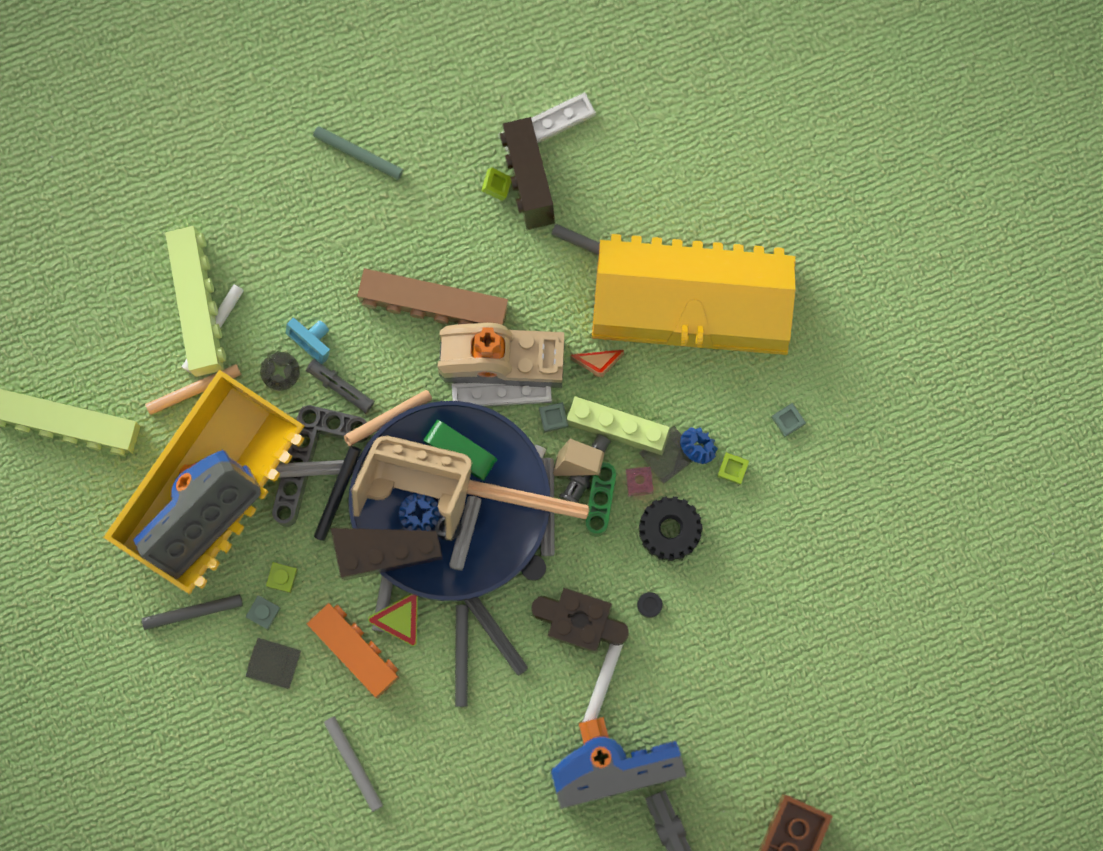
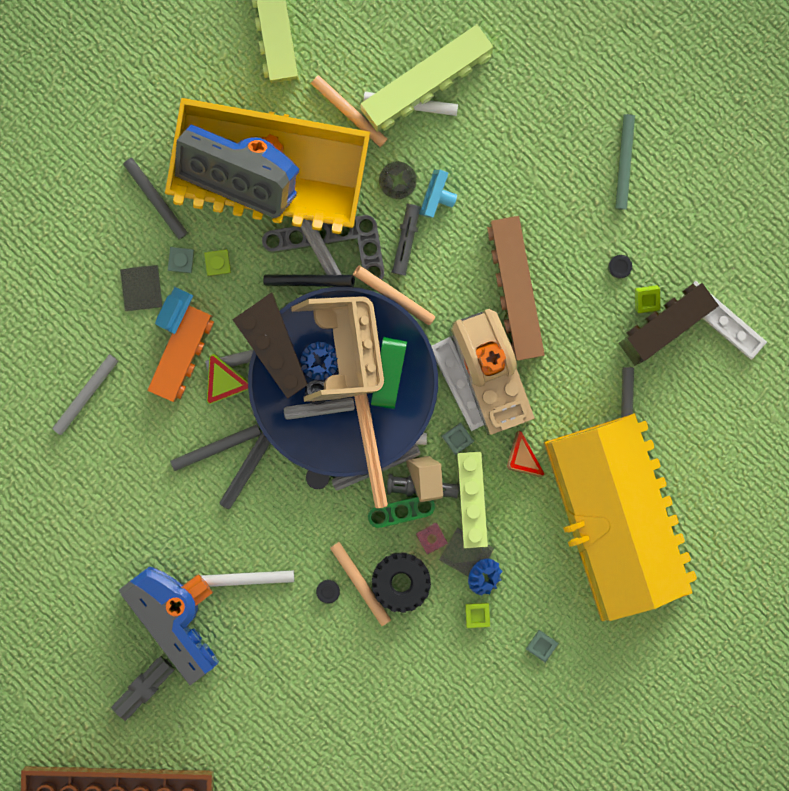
camera: 65 degrees right, 10 degrees up
dark brown brick [531,588,629,654] -> none
none -> dark azure piece [155,287,193,334]
none -> light nougat piece [330,542,391,626]
none -> black tile [608,255,632,279]

